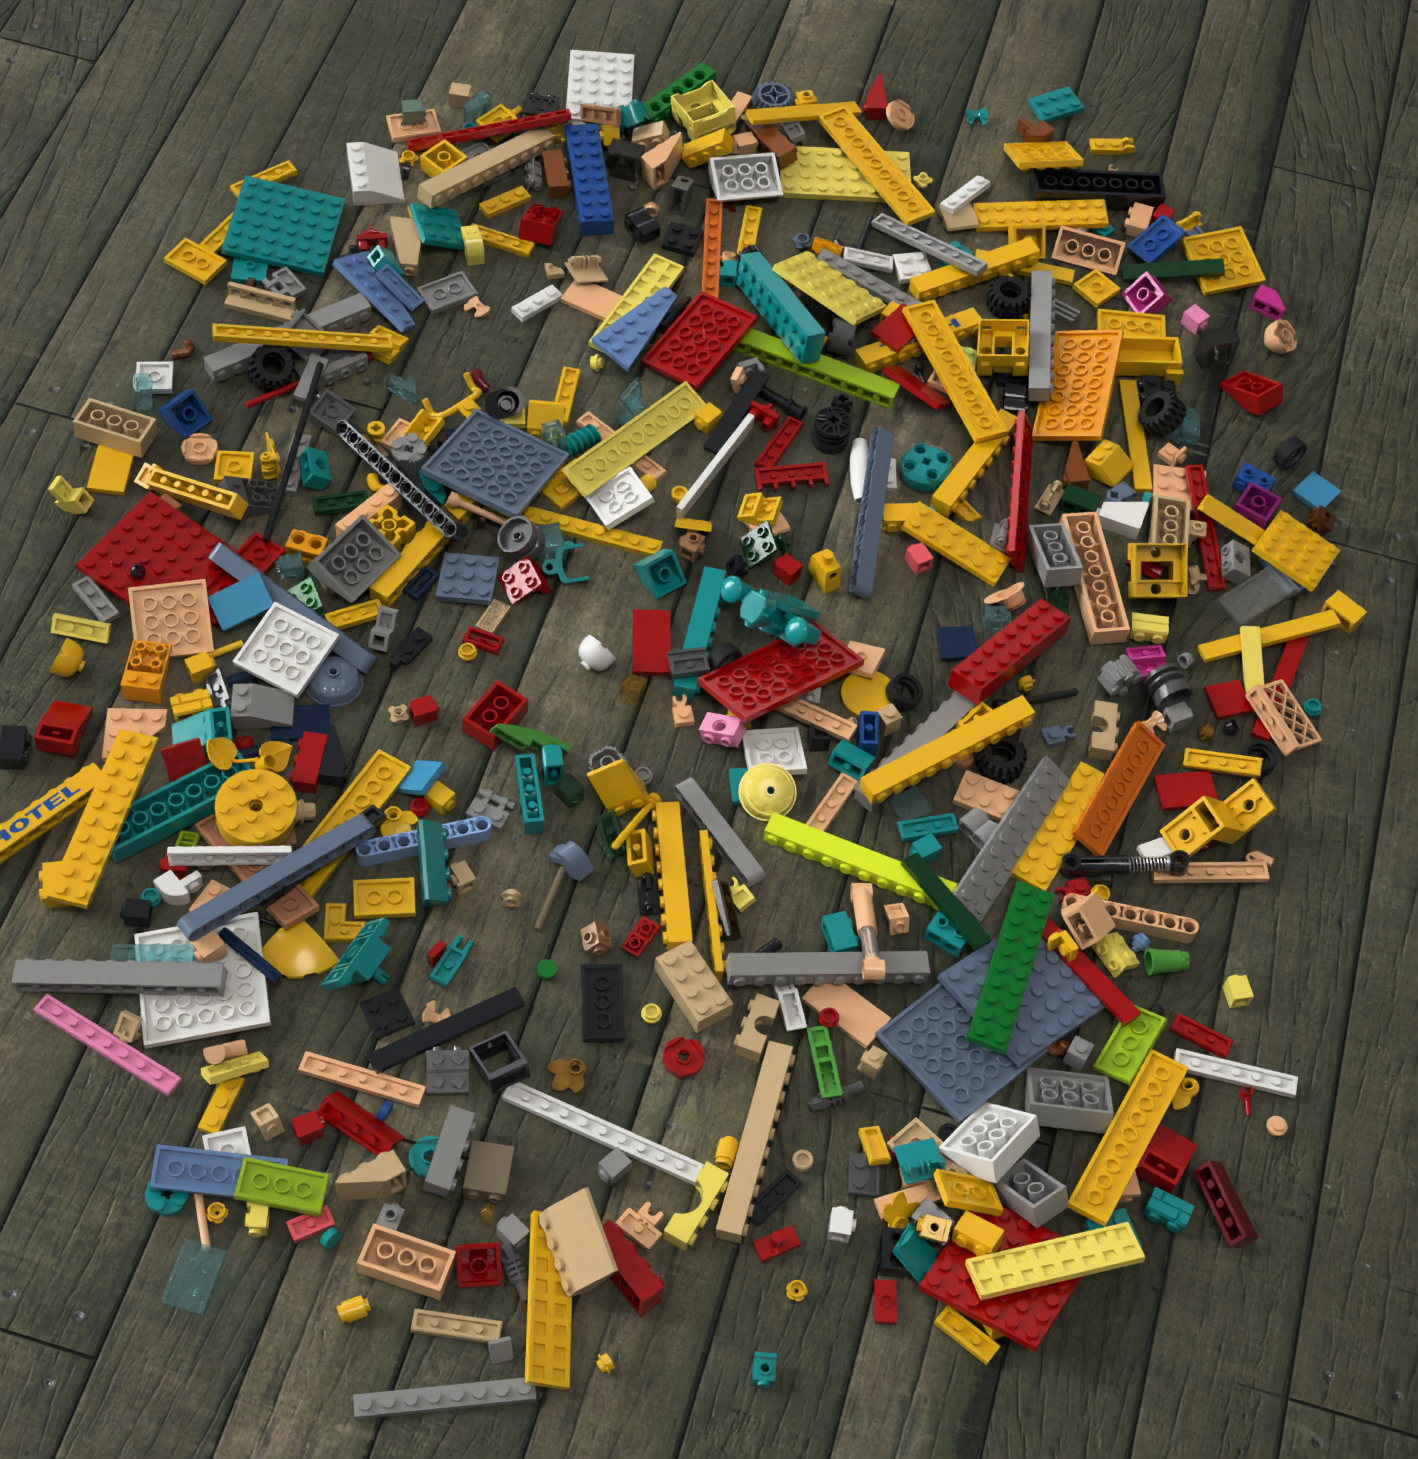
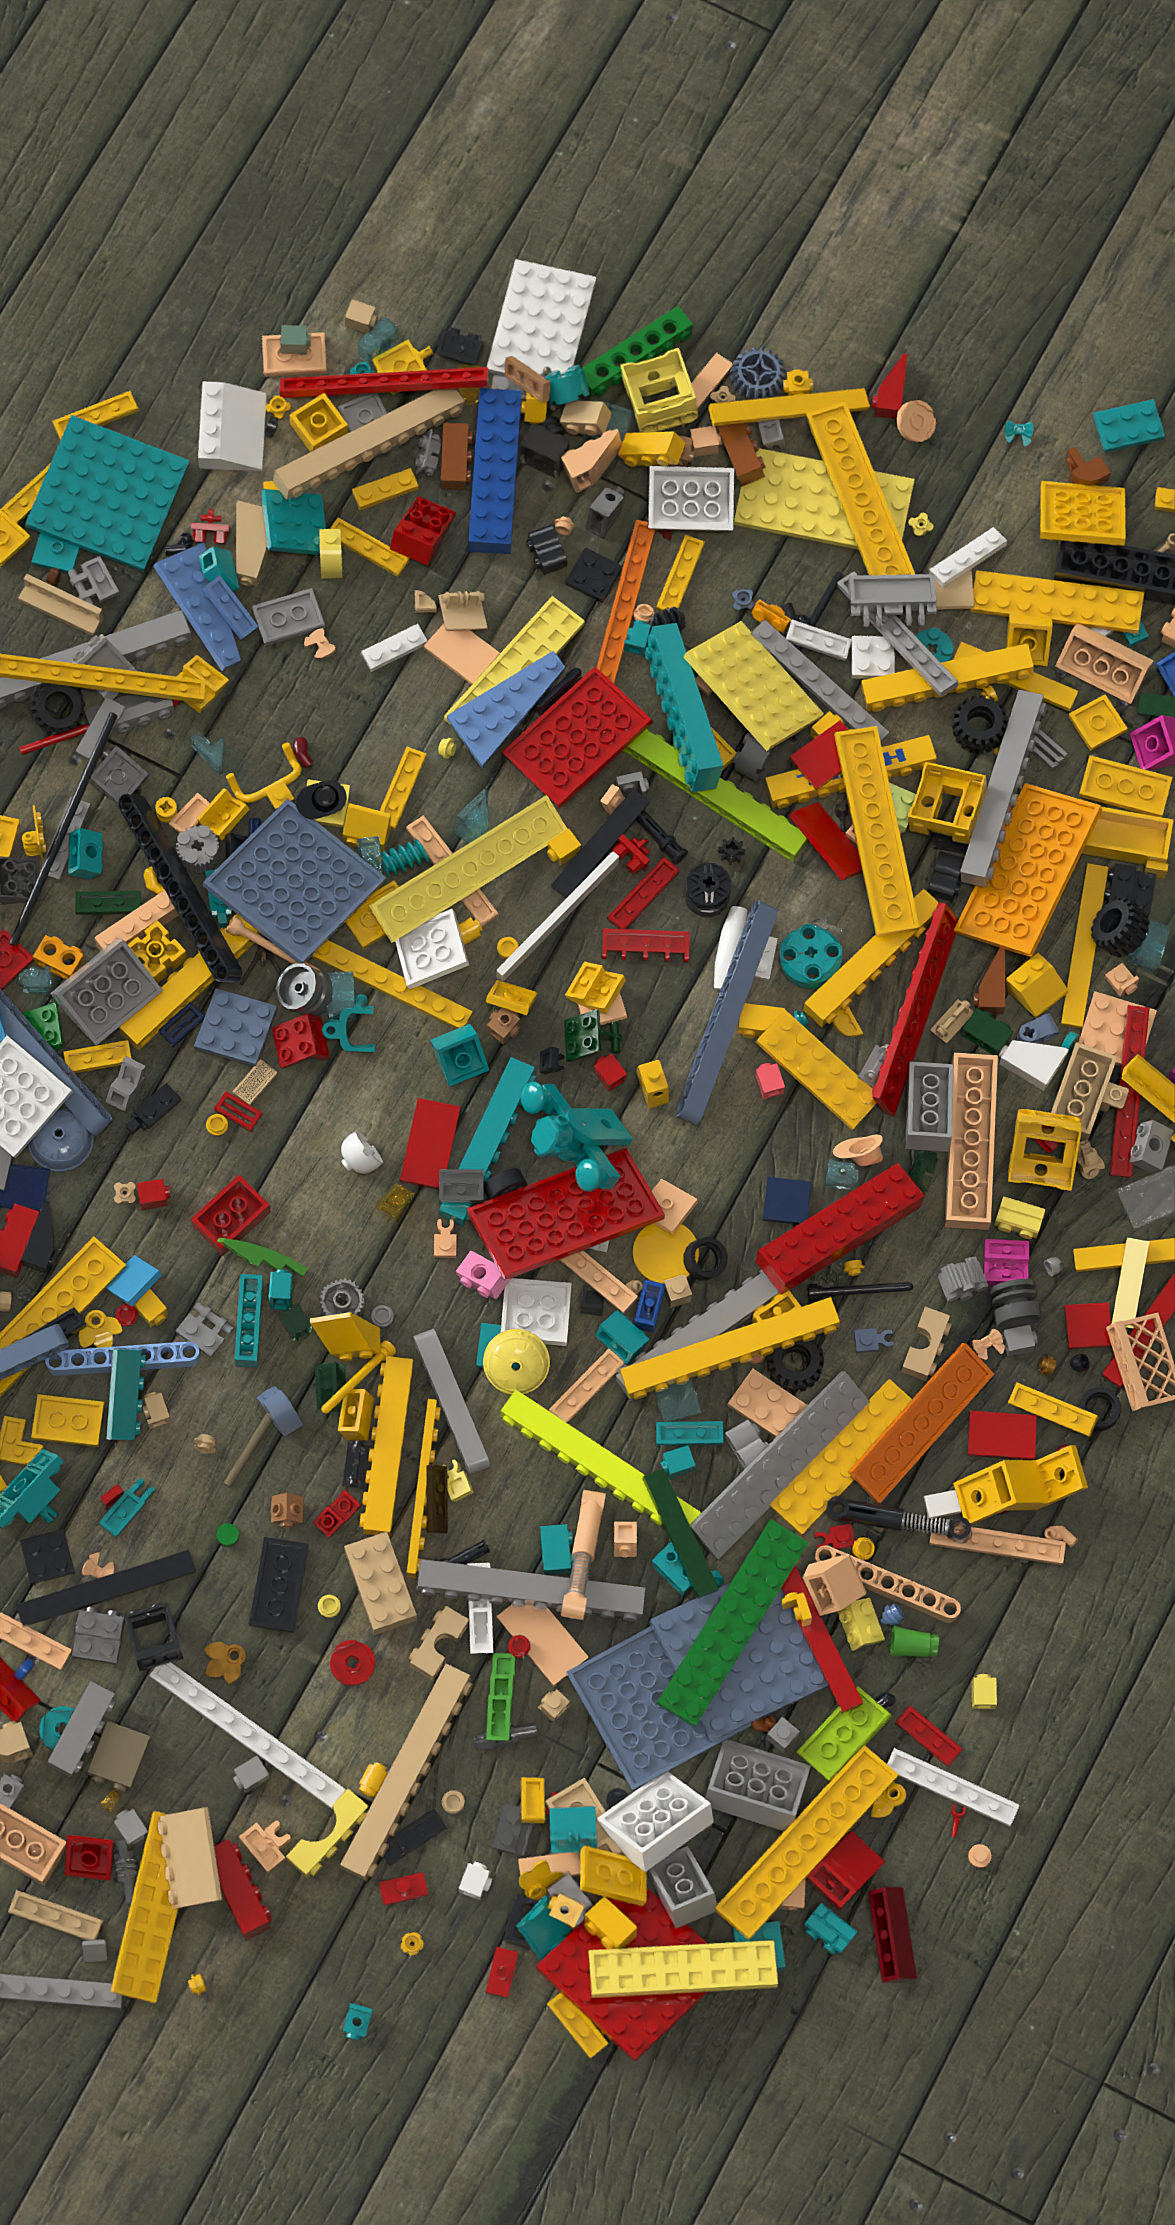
camera: 15 degrees right, 15 degrees up
none -> light grey hinge [849,574,936,627]

